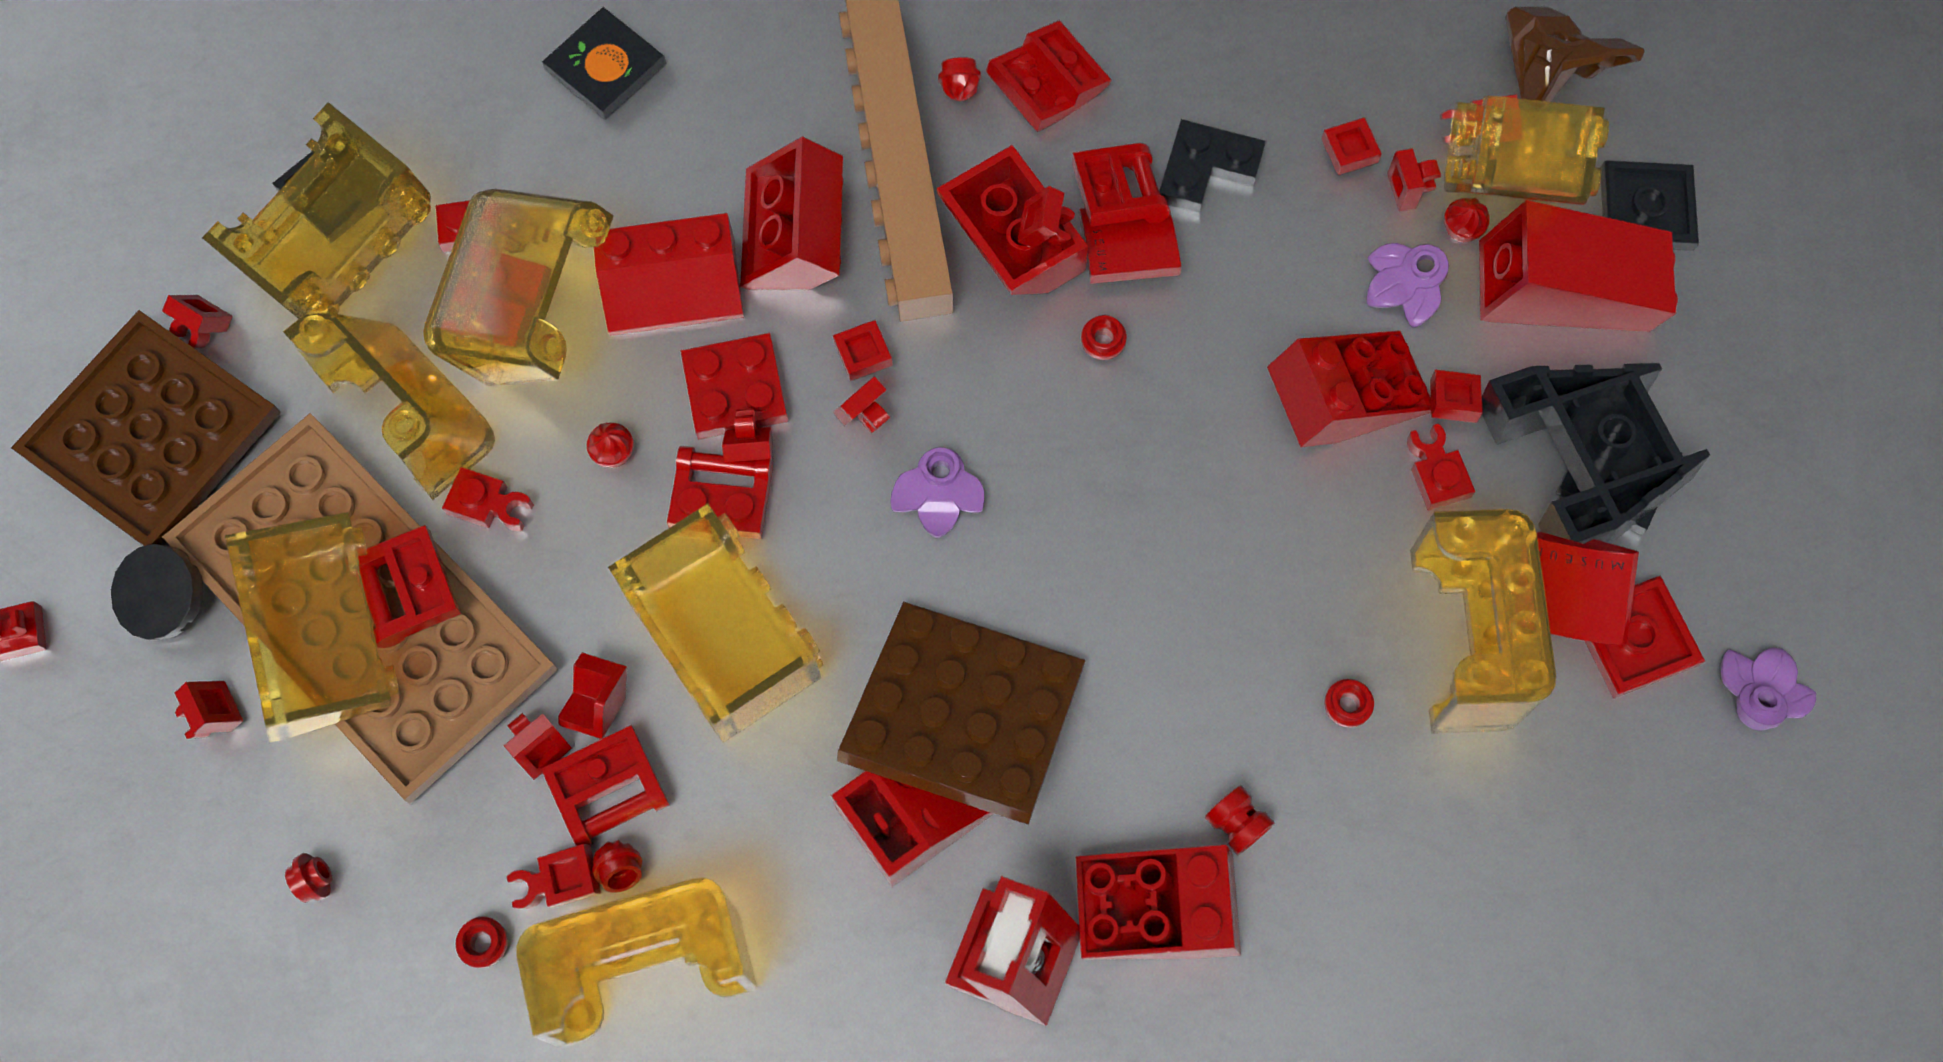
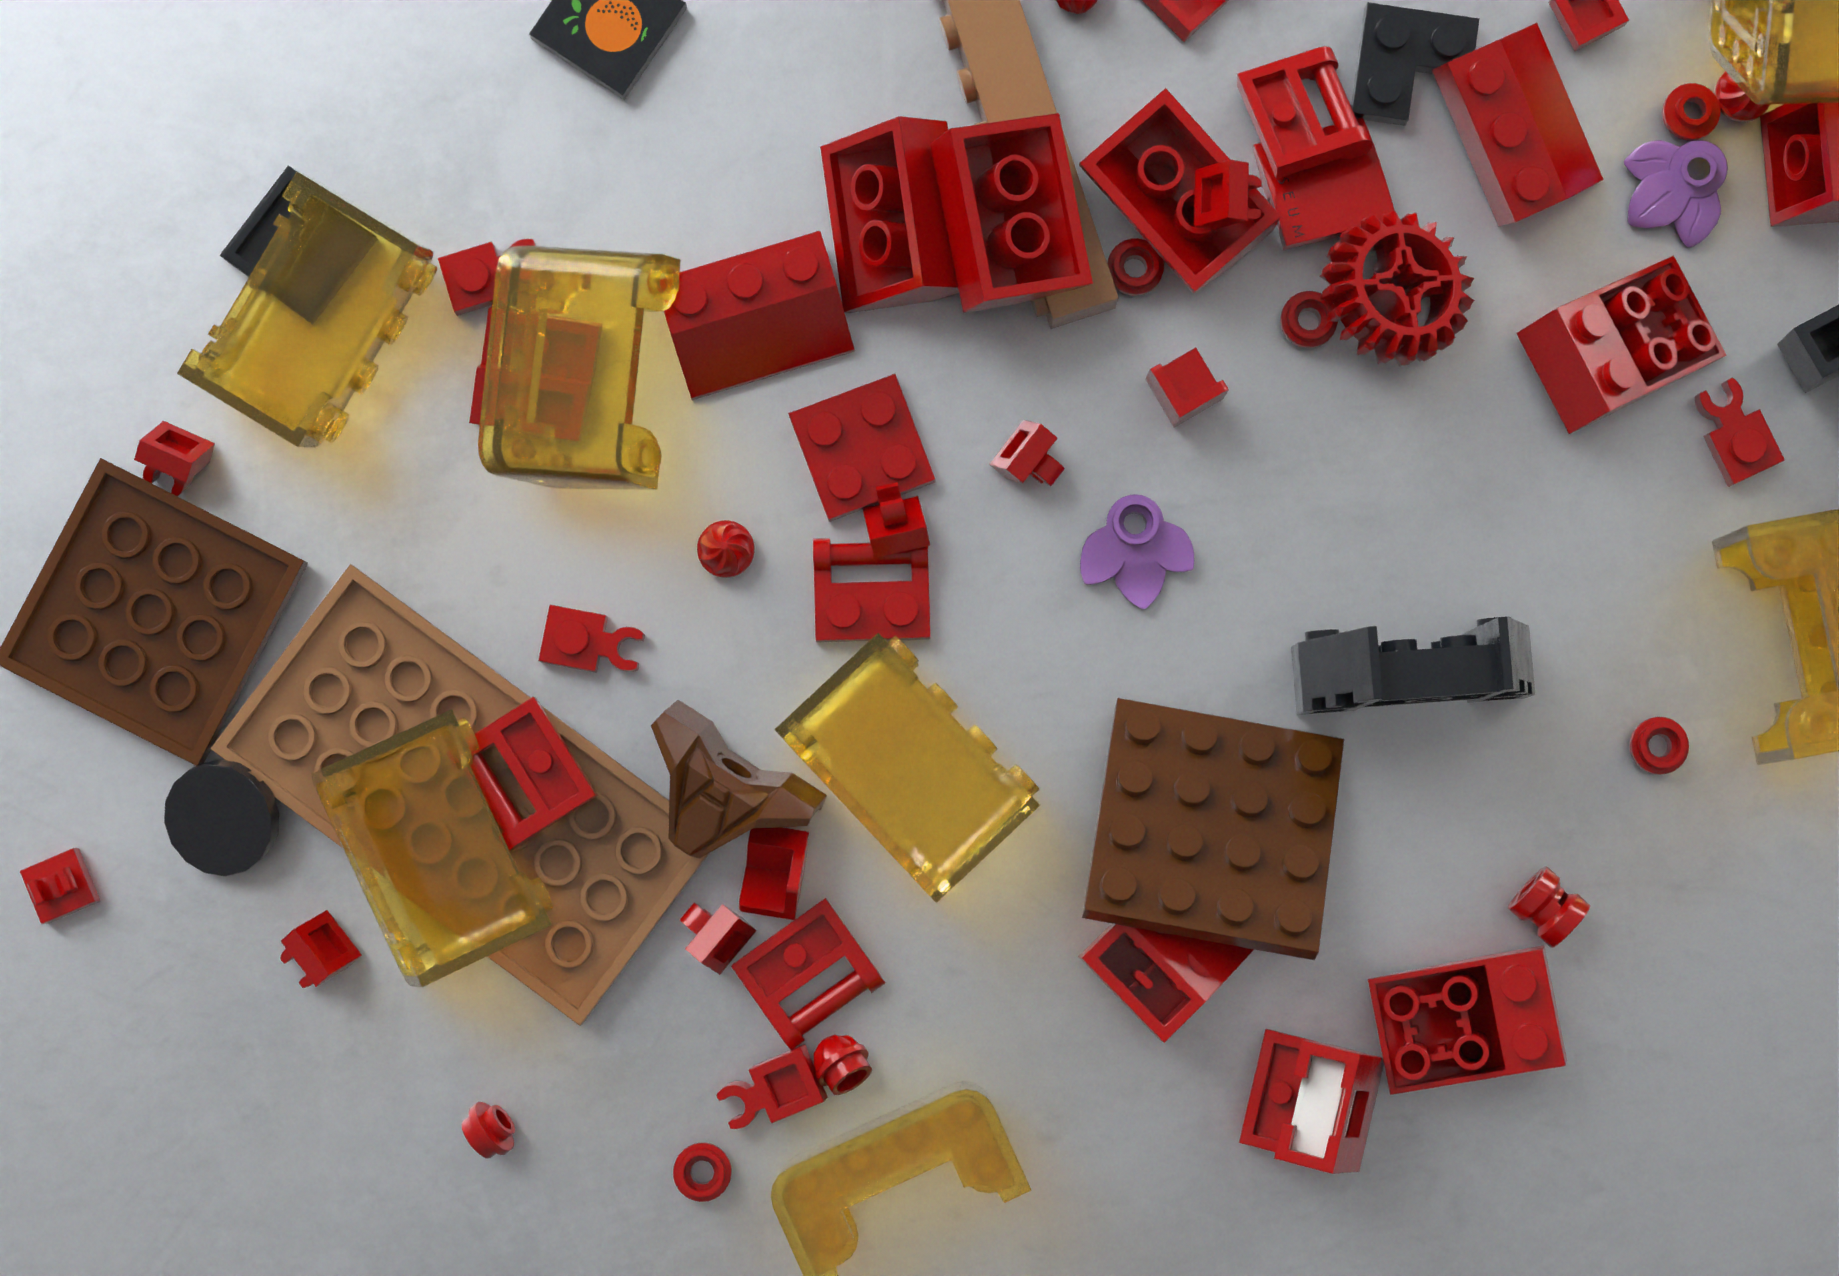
camera: 10 degrees left, 15 degrees up
clear yellow windscreen [283,311,495,500] -> none
red plate [833,320,893,381] -> none
red tile [1387,148,1441,212] -> none
red plate [1430,369,1482,423] -> none
none -> reddish brown piece [651,700,827,859]
none -> red slope [930,113,1093,313]
none -> red plate [1107,238,1164,296]
none -> red panel [1145,347,1229,428]
none -> black wedge [1291,617,1535,715]
none -> red gear [1319,210,1475,366]
none -> red slope [1432,23,1604,227]
none -> red plate [1662,83,1721,141]

